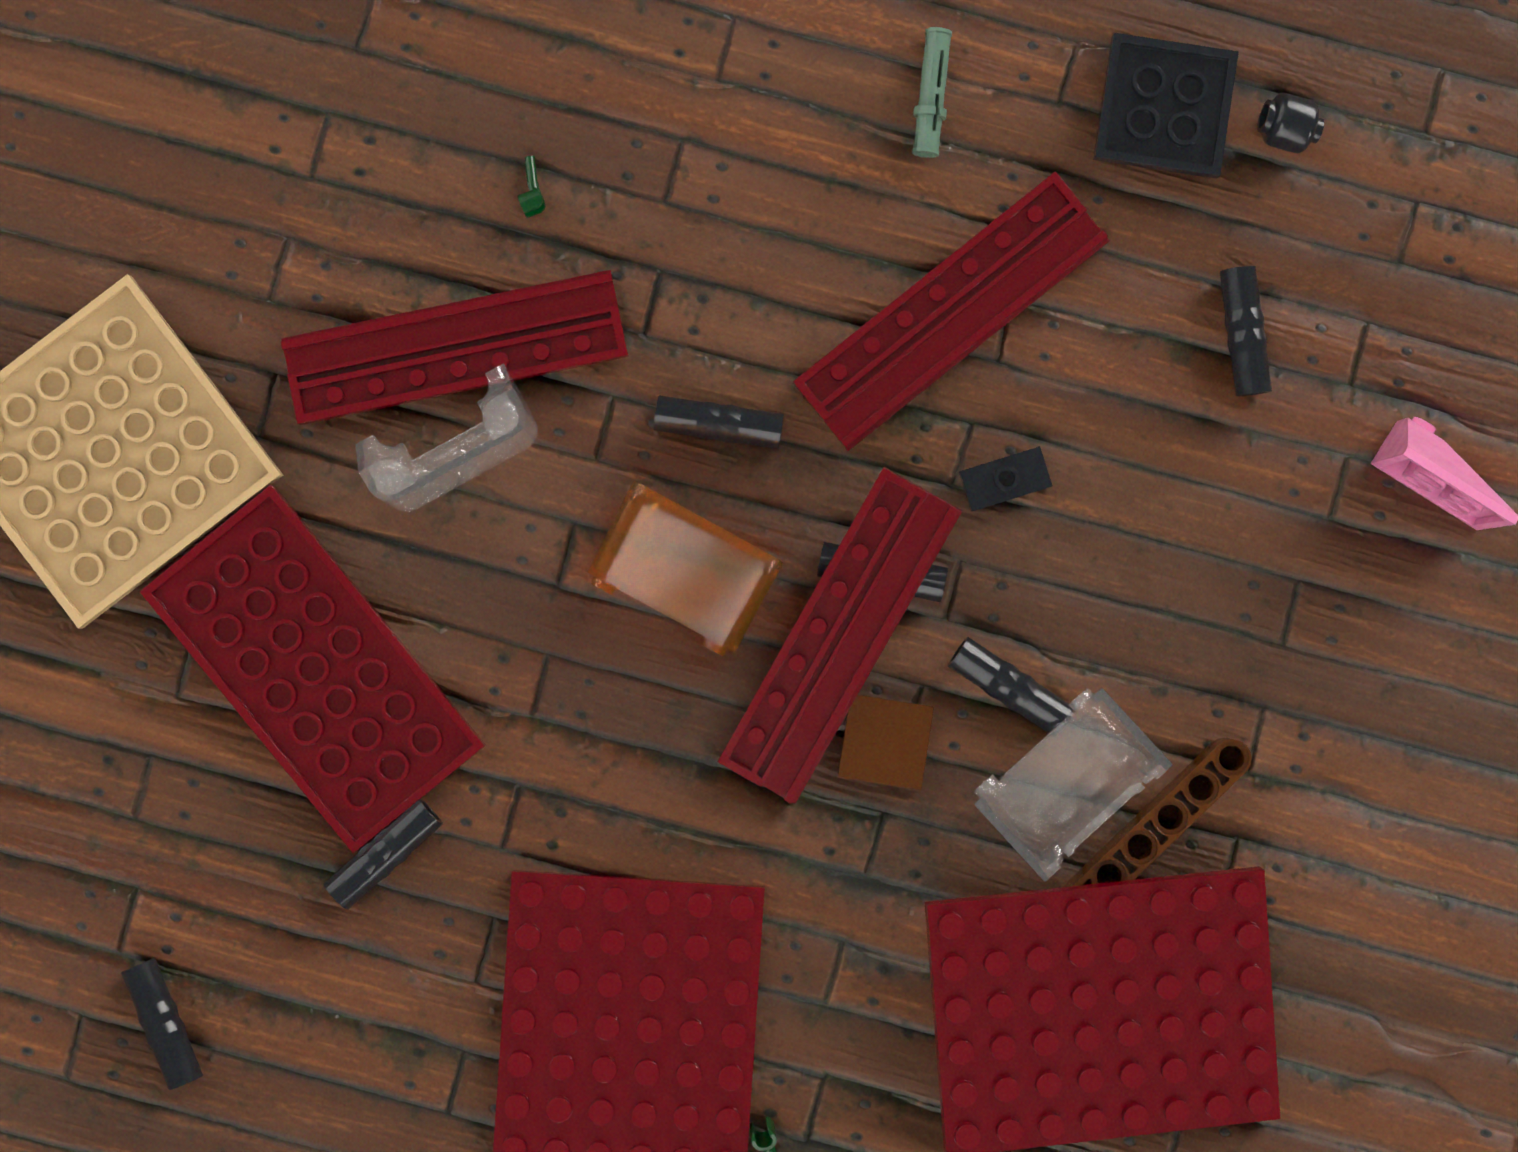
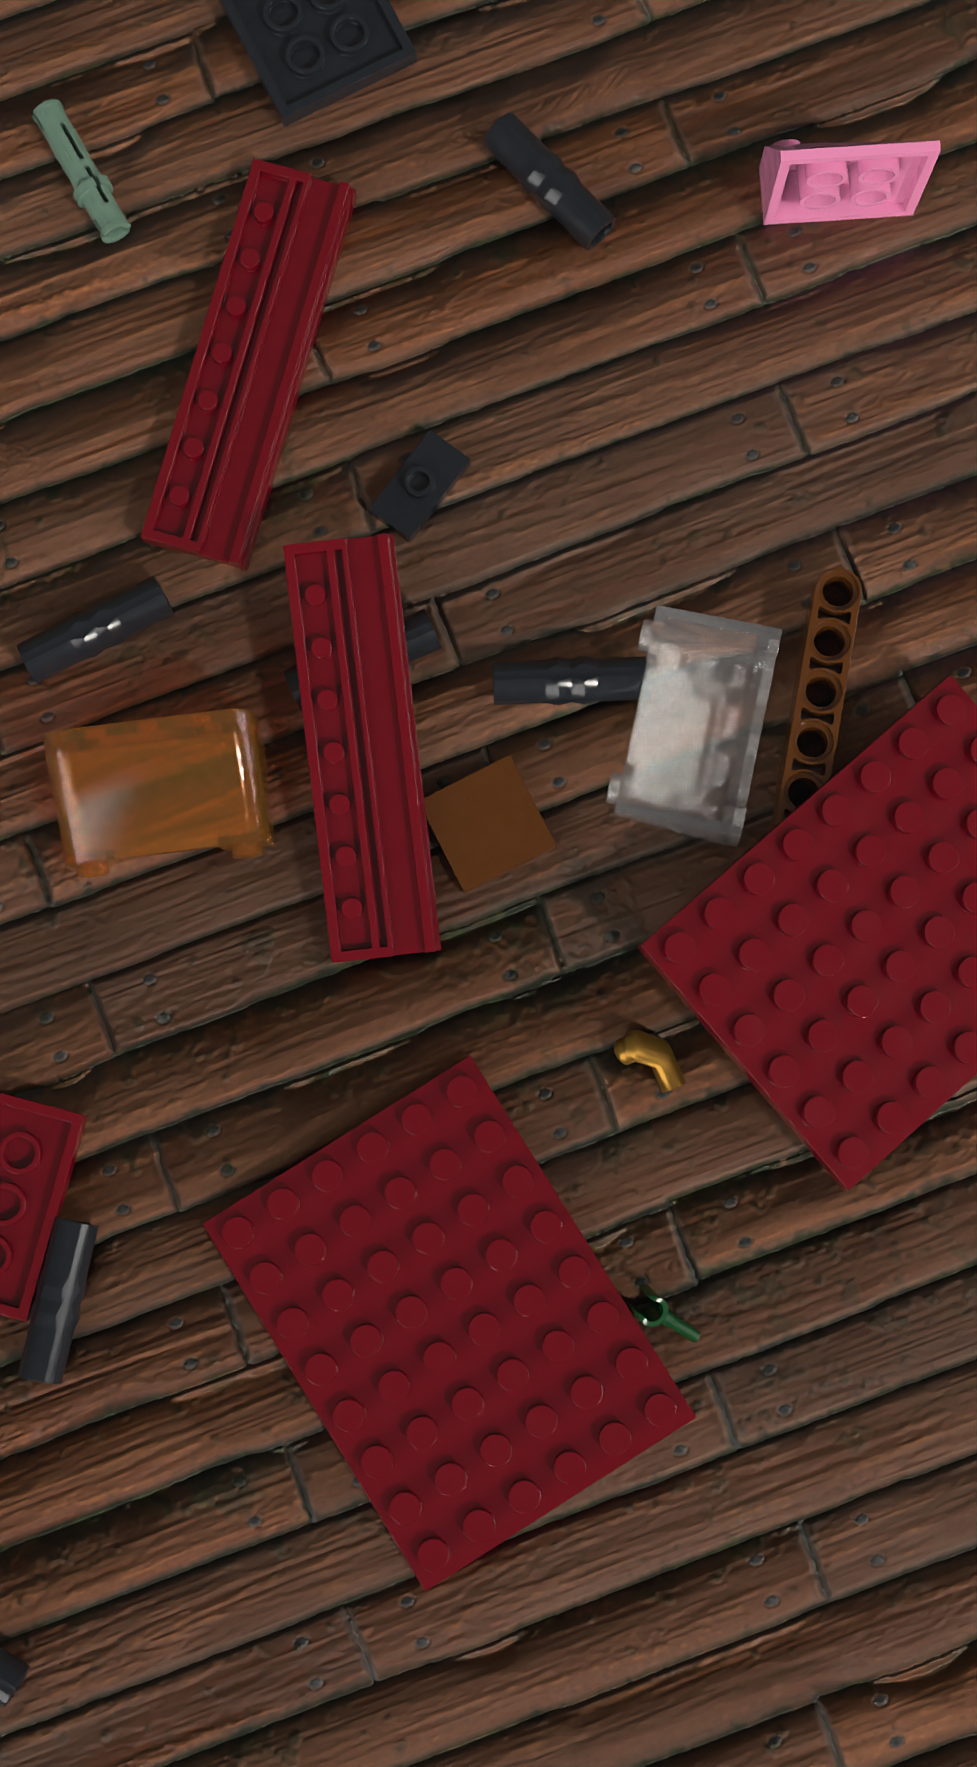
camera: 30 degrees left, 5 degrees down
none -> pearl gold arm [614,1030,686,1093]

